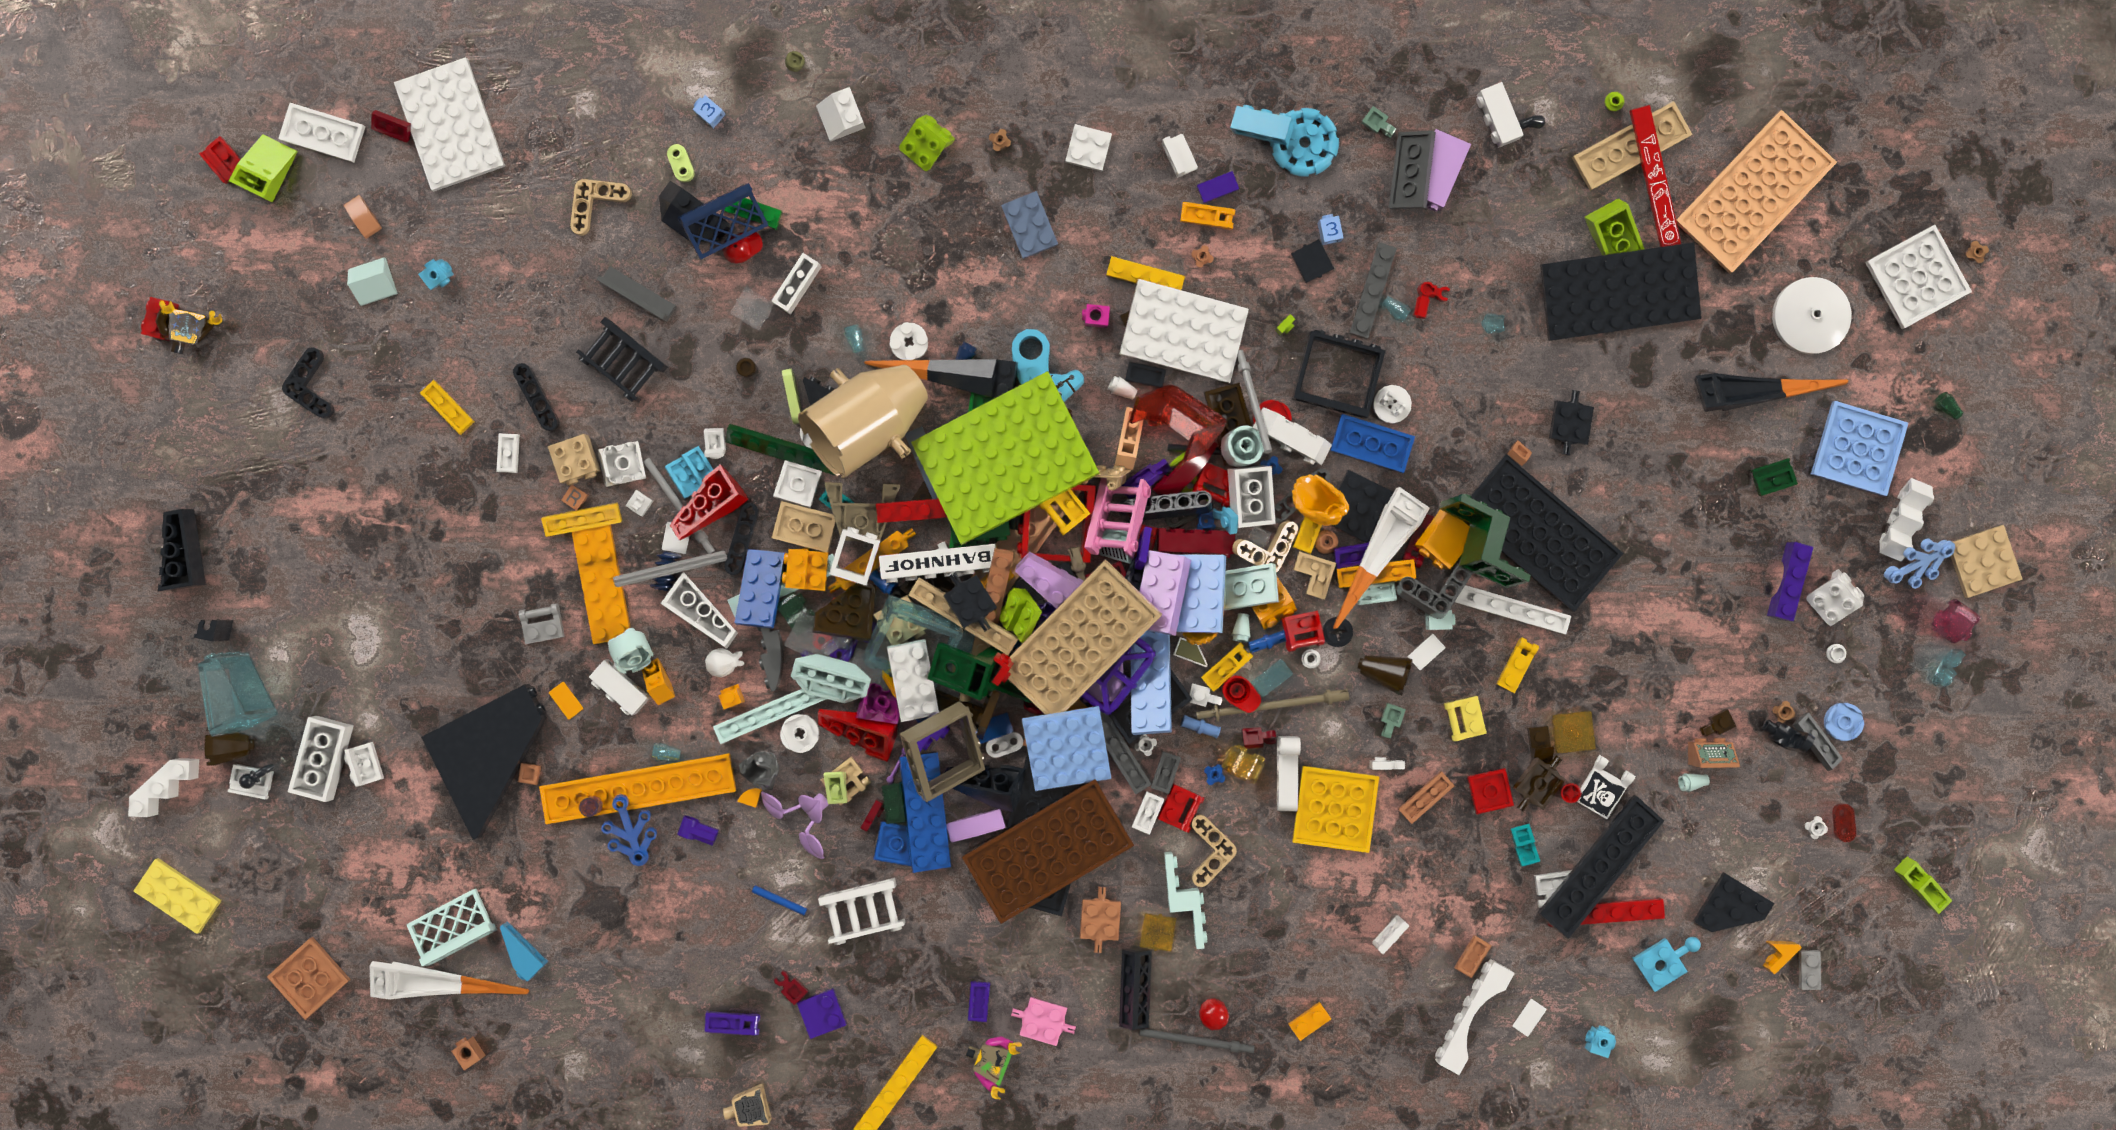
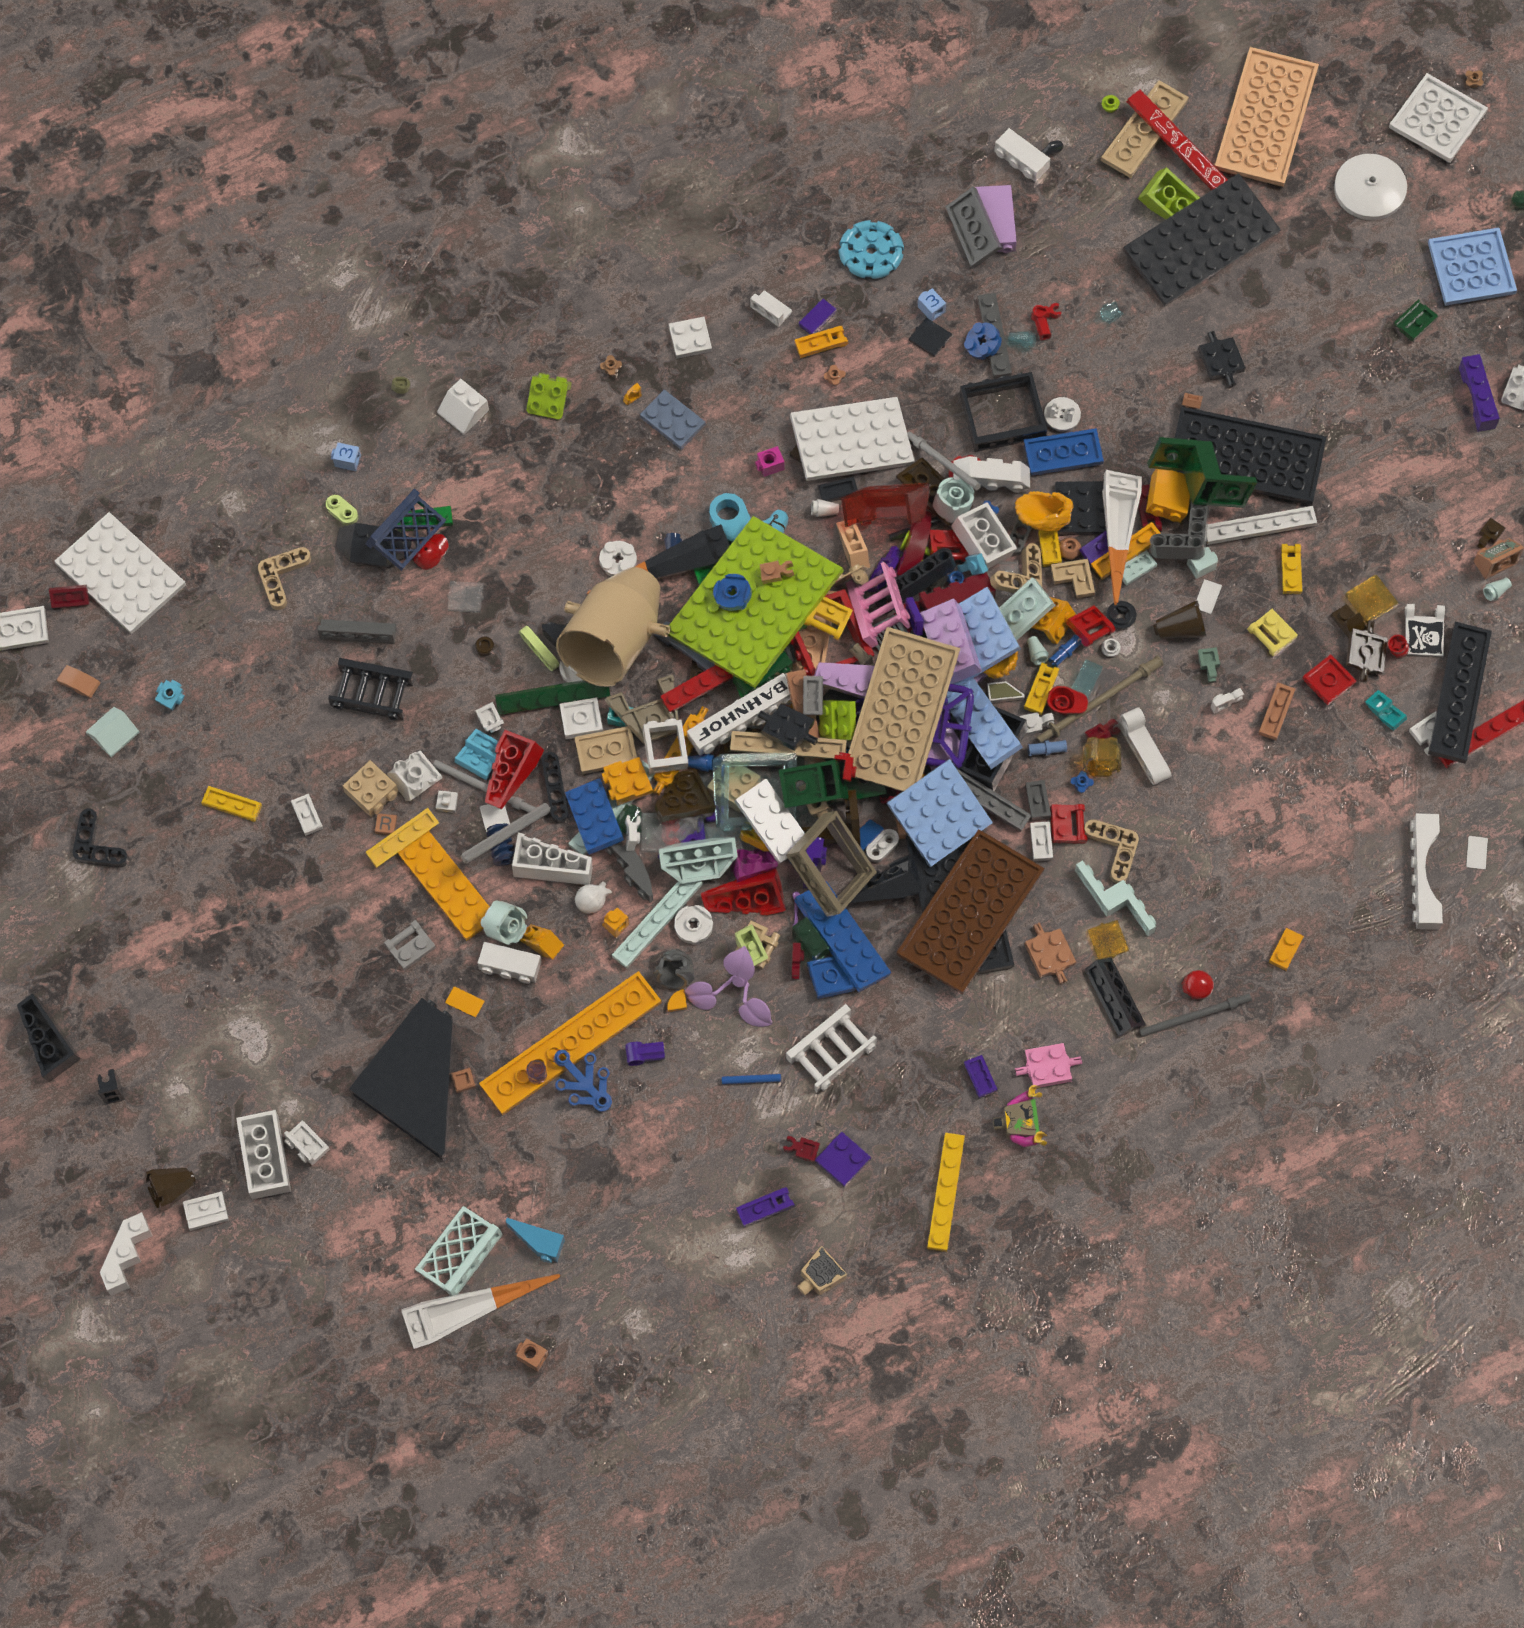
camera: 25 degrees left, 20 degrees down
light yellow plate [134,858,222,934] -> none
clear light blue windscreen [198,651,278,737] -> none
black bar [239,764,274,789] -> none
nougat plate [267,937,351,1020] -> none
black beam [513,363,560,431] -> none
clear light blue cone [651,742,681,761] -> none
white brick [772,253,821,315] -> none
clear light blue cone [843,324,864,353] -> none
lavender slope [946,808,1006,842] -> none
yellow plate [1106,256,1185,290] -> none
white plate [1134,734,1157,756] -> none
medium azure brick [1230,105,1294,146] -> none
lime plate [1275,314,1295,335] -> none
yellow plate [1292,766,1379,853] -> none
sand green plate [1361,106,1396,138] -> none
white plate [1372,915,1409,954] -> none
nougat plate [1454,935,1492,978] -> none
black plate [1694,373,1849,412] -> none
none -> light orange tile [623,383,642,405]
none -> white plate [625,815,641,851]
none -> blue plate [713,574,752,611]
none -> nougat plate [760,561,794,584]
none -> light grey plate [803,676,823,715]
none -> blue plate [964,322,1002,360]

